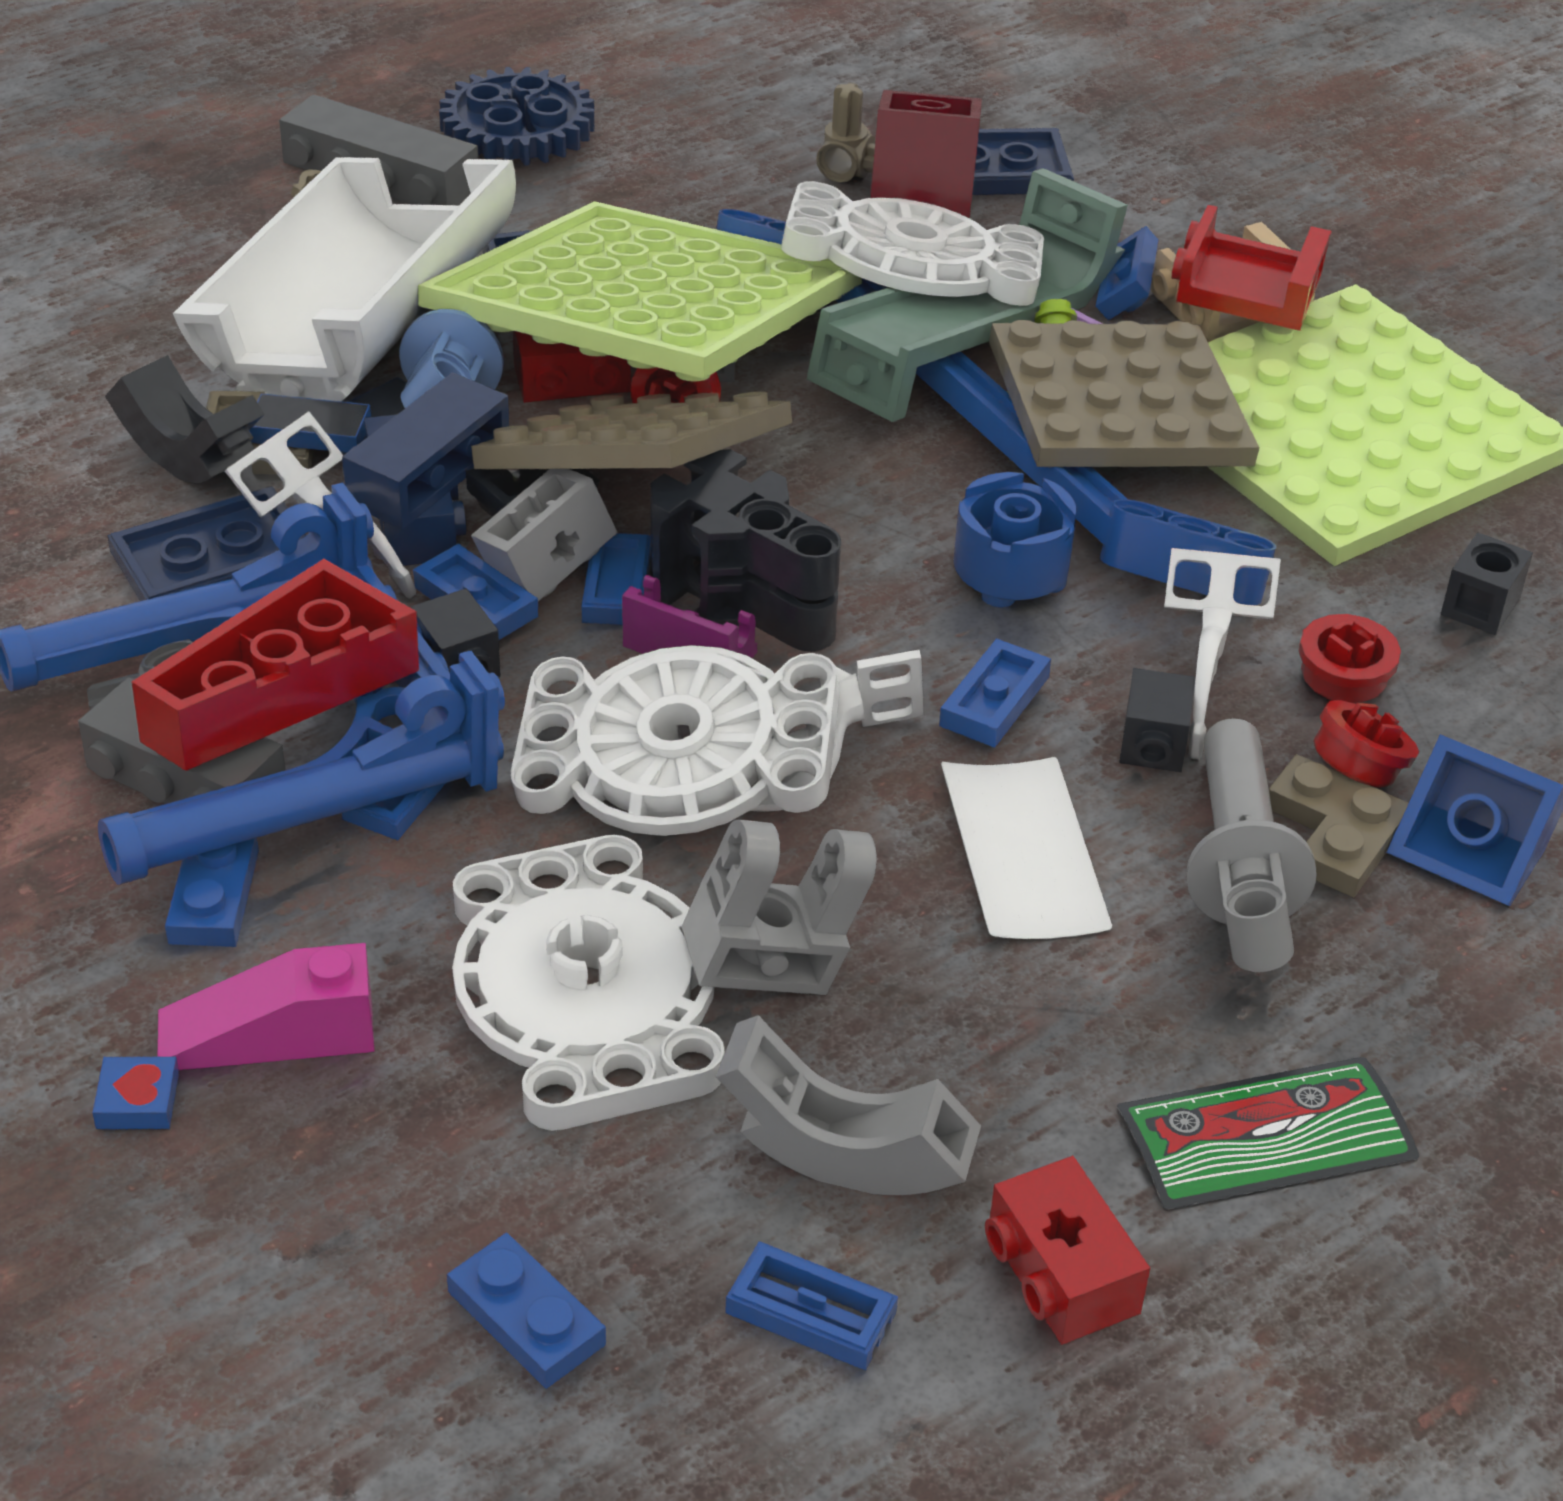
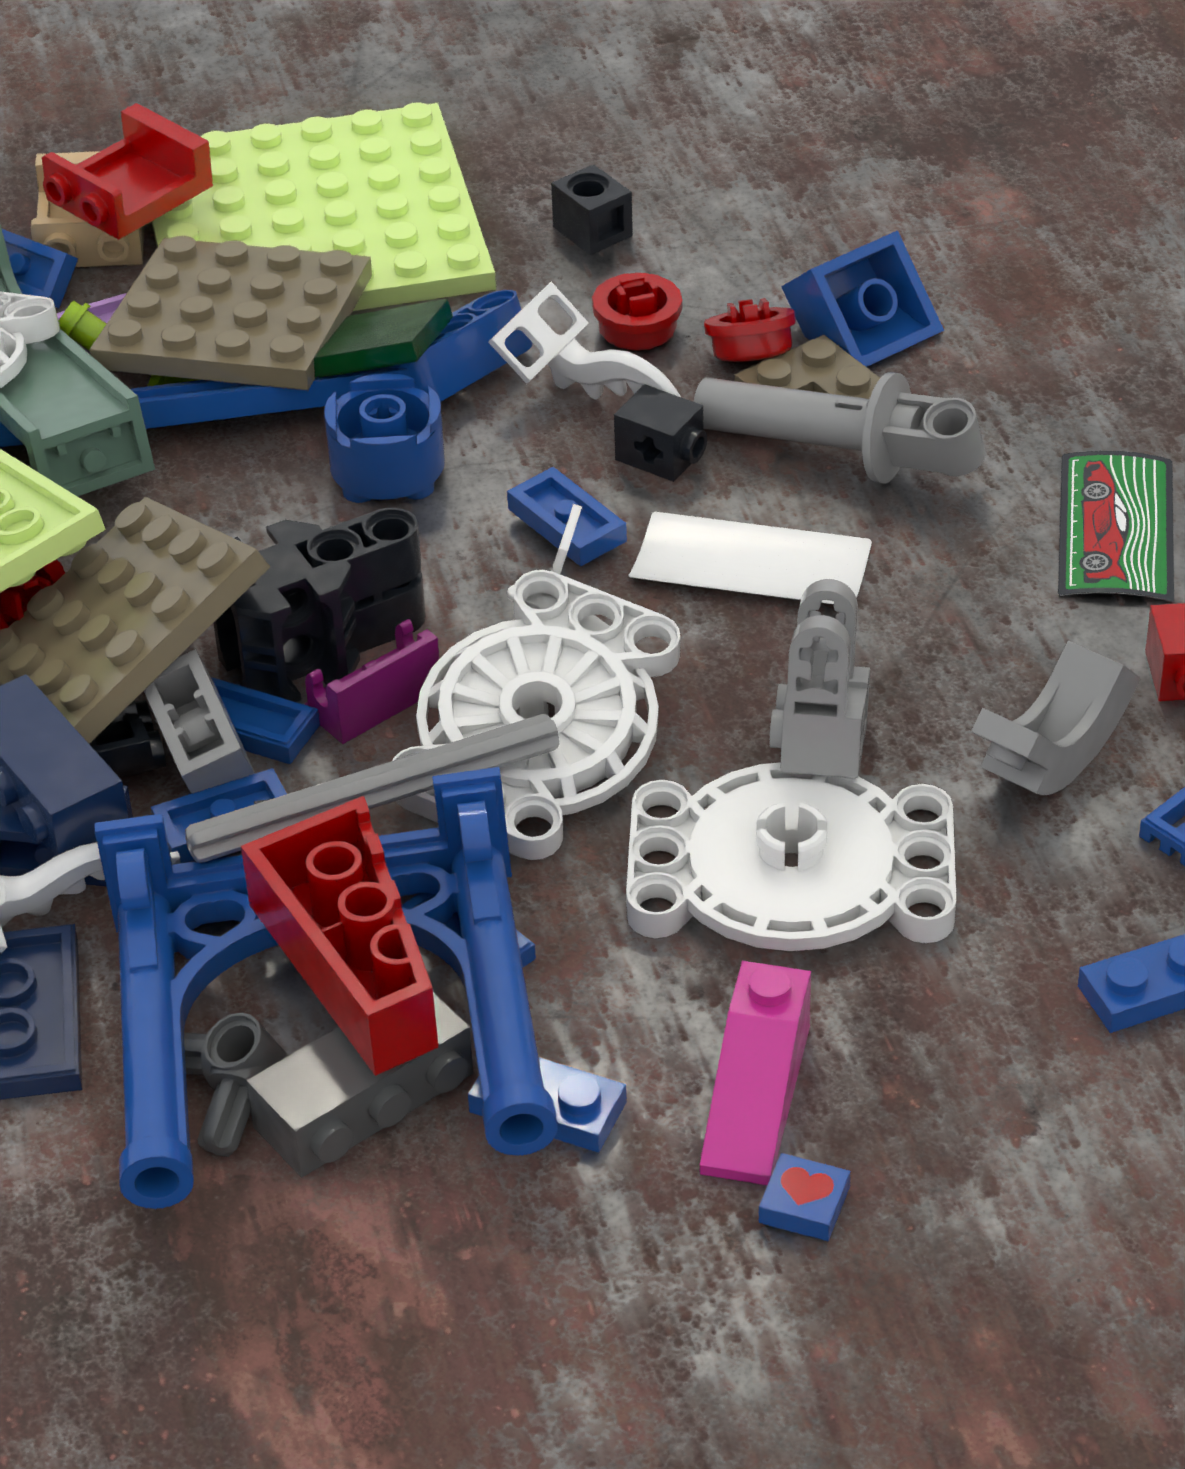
camera: 65 degrees left, 0 degrees up
none -> light grey axle [185,714,559,863]
none -> dark green tile [314,299,453,378]

